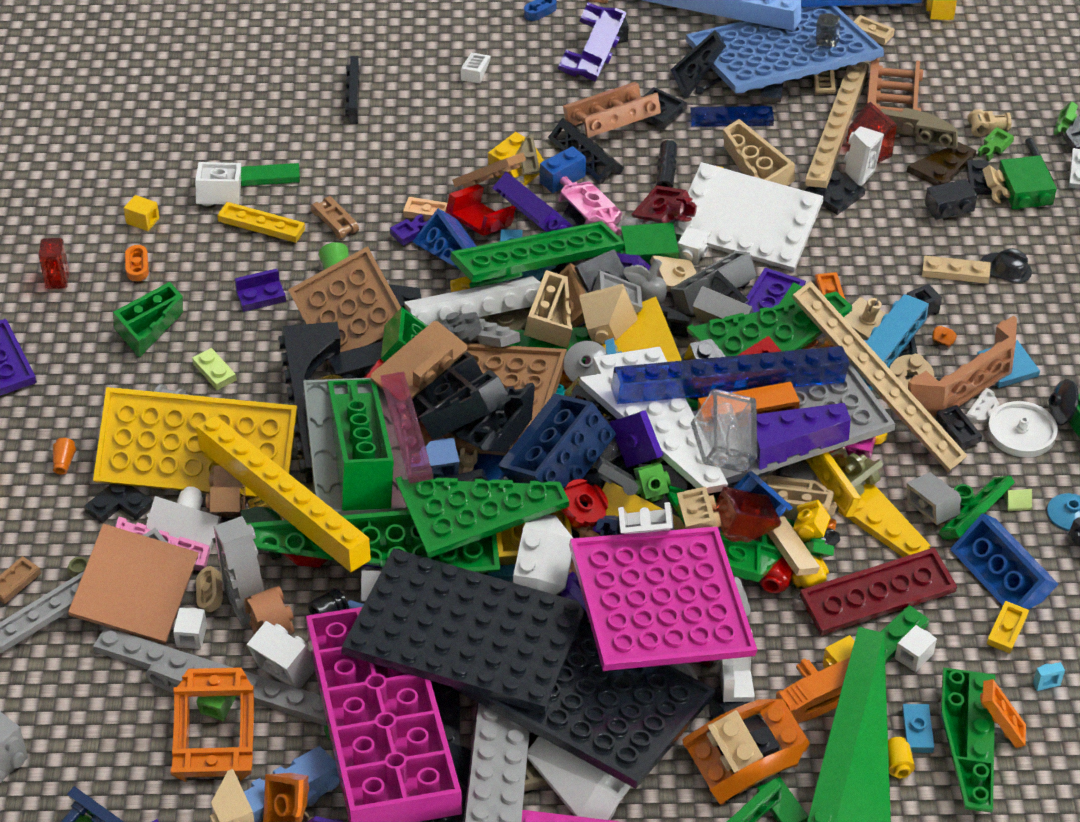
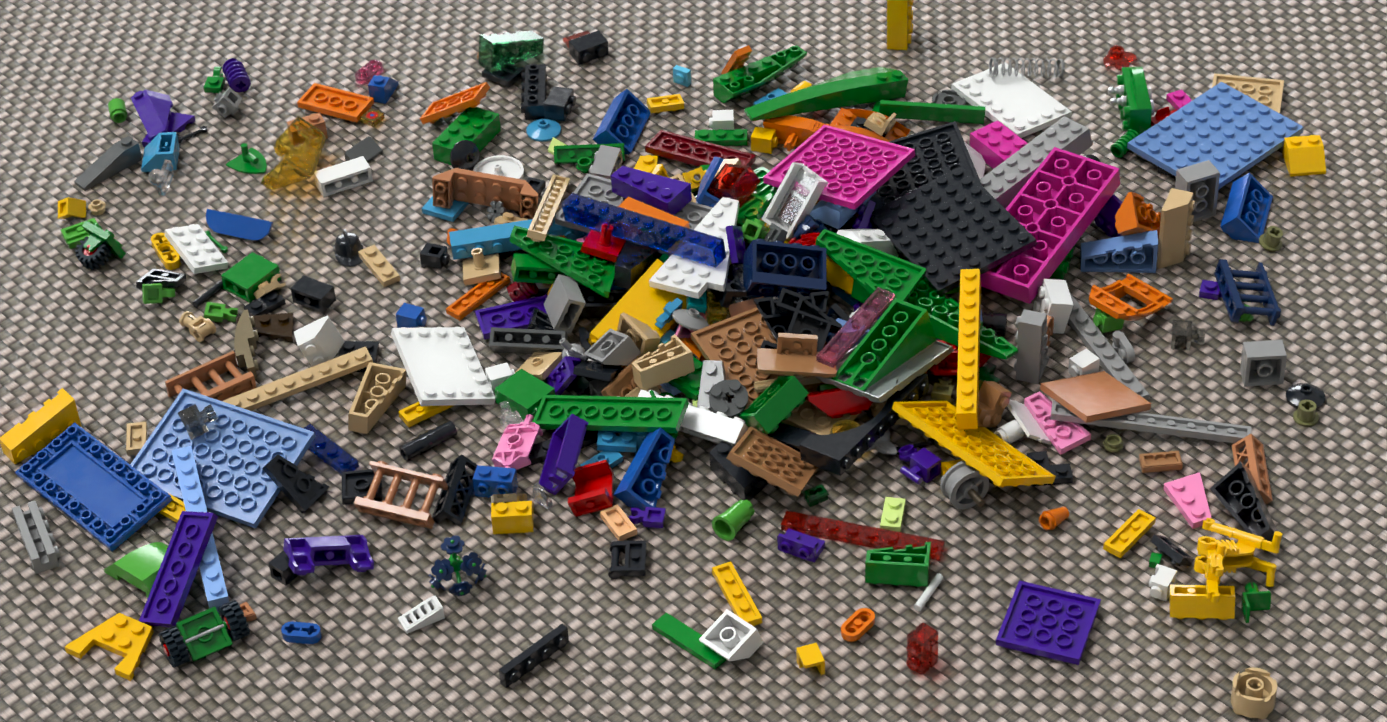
camera: 130 degrees left, 5 degrees down
tan plate [196,566,223,612] -> none
medium nougat plate [310,196,359,240] -> none
medium nougat plate [452,152,526,188] -> none
dark red plate [631,185,697,224] -> none
tan bracket [677,486,721,529] -> none
clear slope [691,389,757,473] -> none
clear red slope [847,102,897,163] -> none
none -> blue brick [395,303,427,328]
none -> dark blue plant [428,535,487,596]
none -> black plate [608,540,647,579]
none -> clear red plate [781,511,945,561]
none -> white piece [914,573,943,611]
none -> clear smoke brick [1171,320,1205,350]

